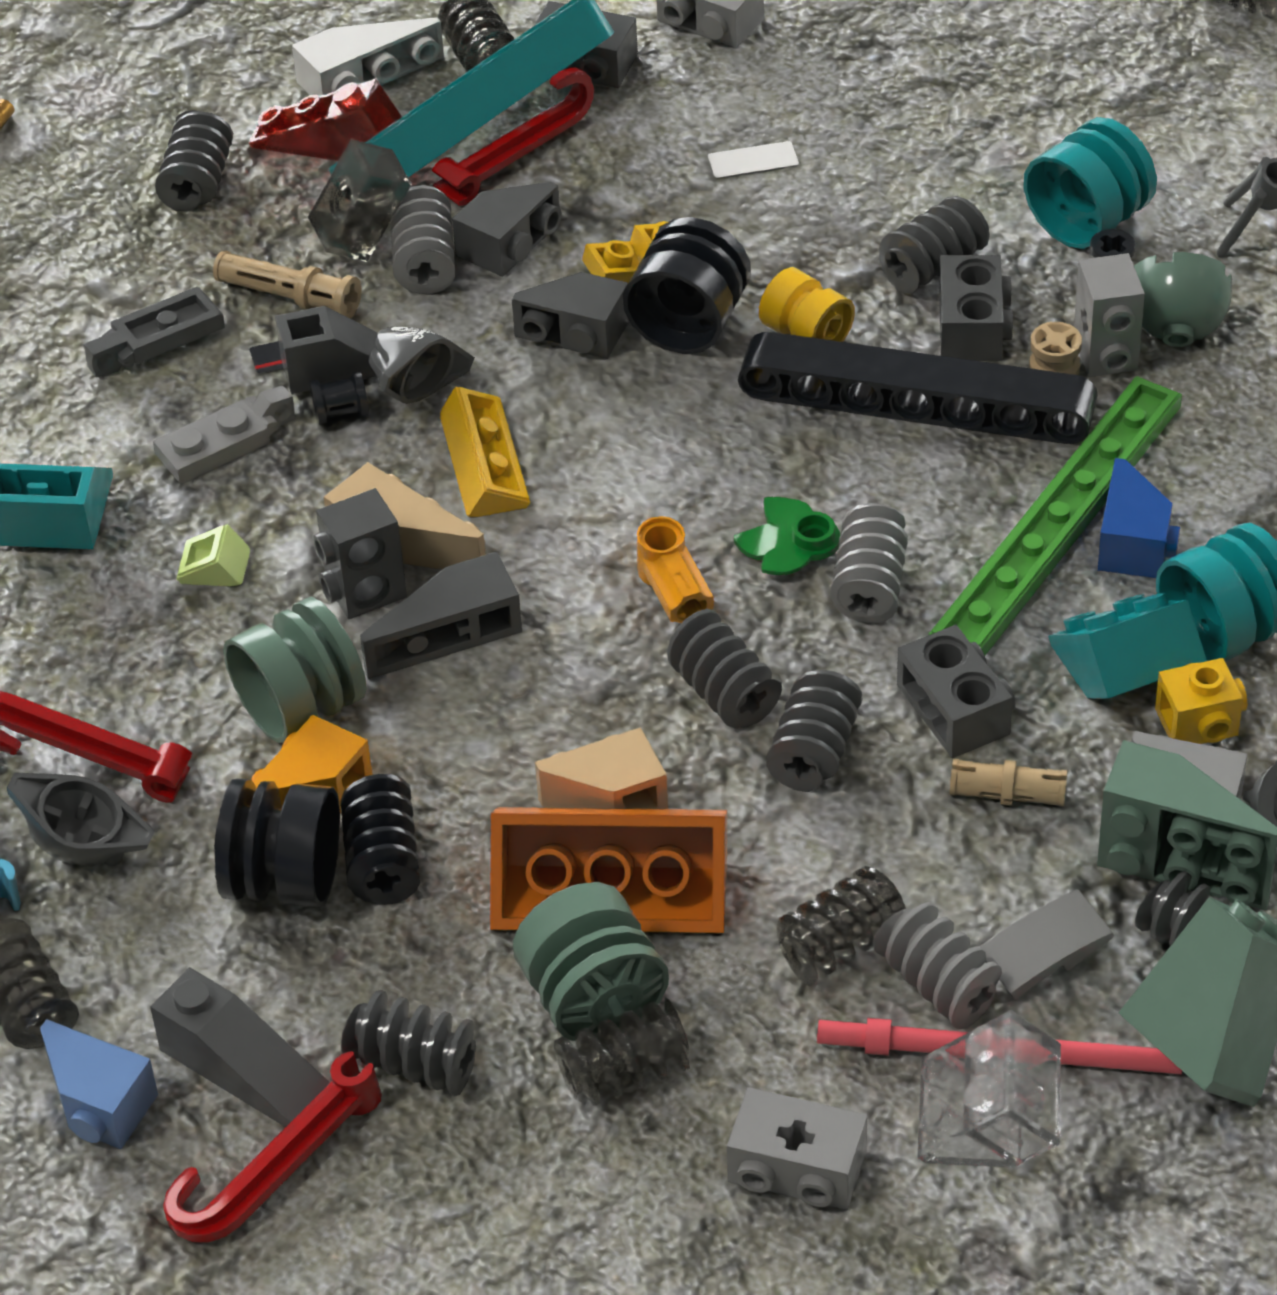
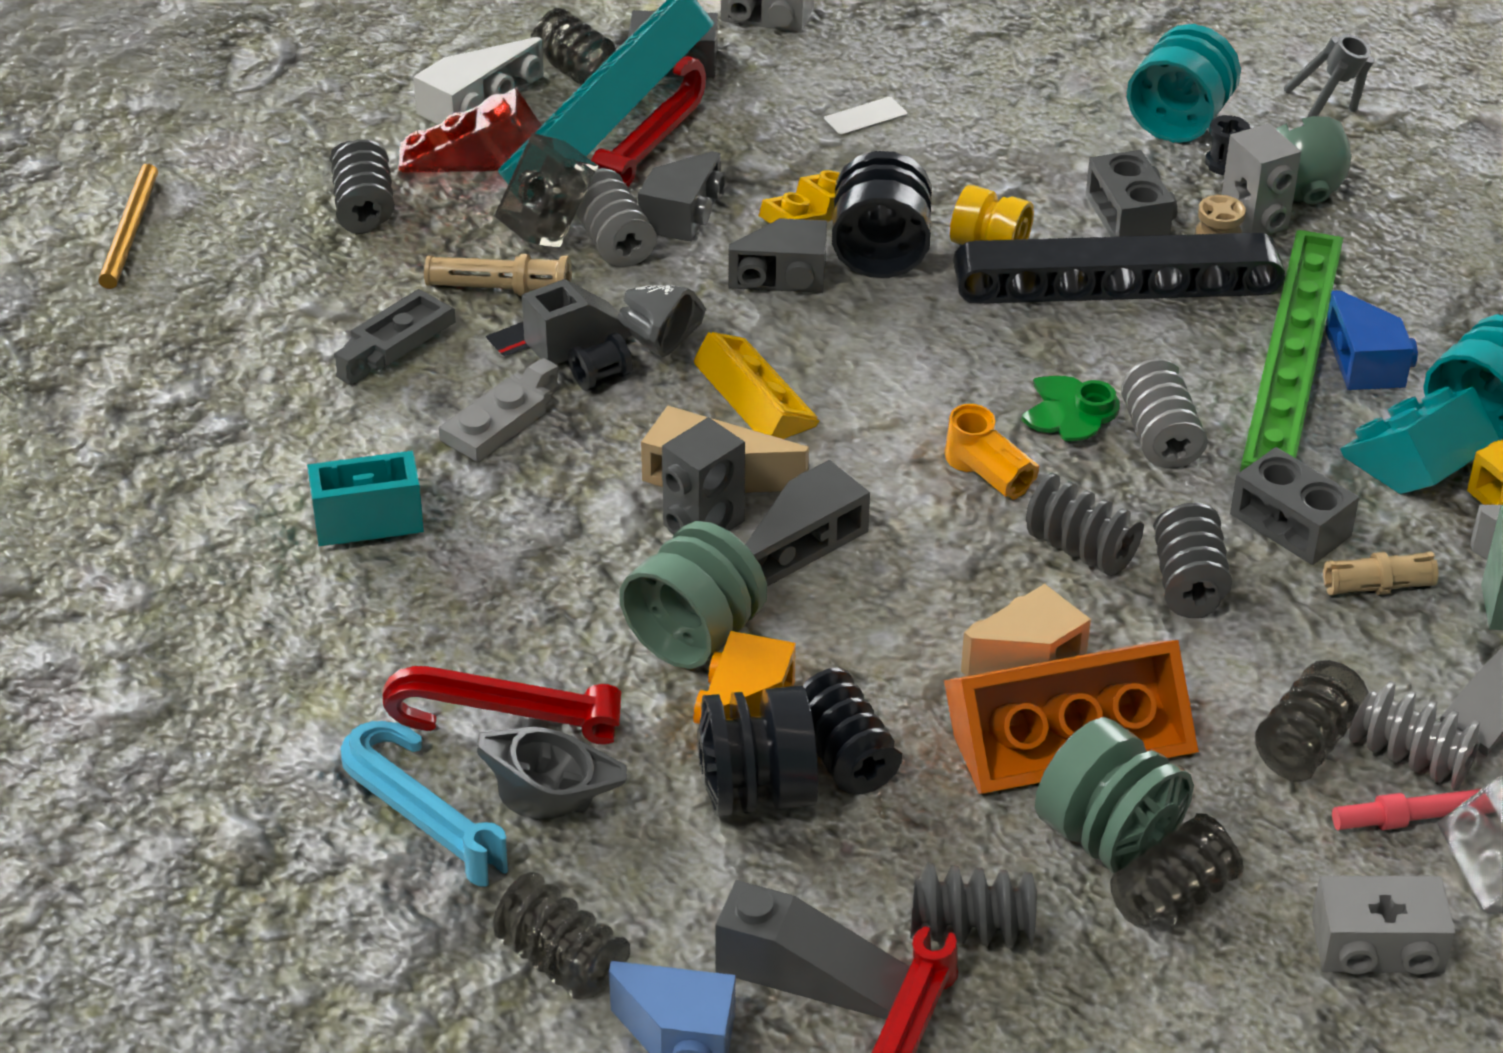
camera: 20 degrees left, 5 degrees down
yellowish green slope [176,524,250,587] -> none
dark grey piece [879,196,990,294] -> none

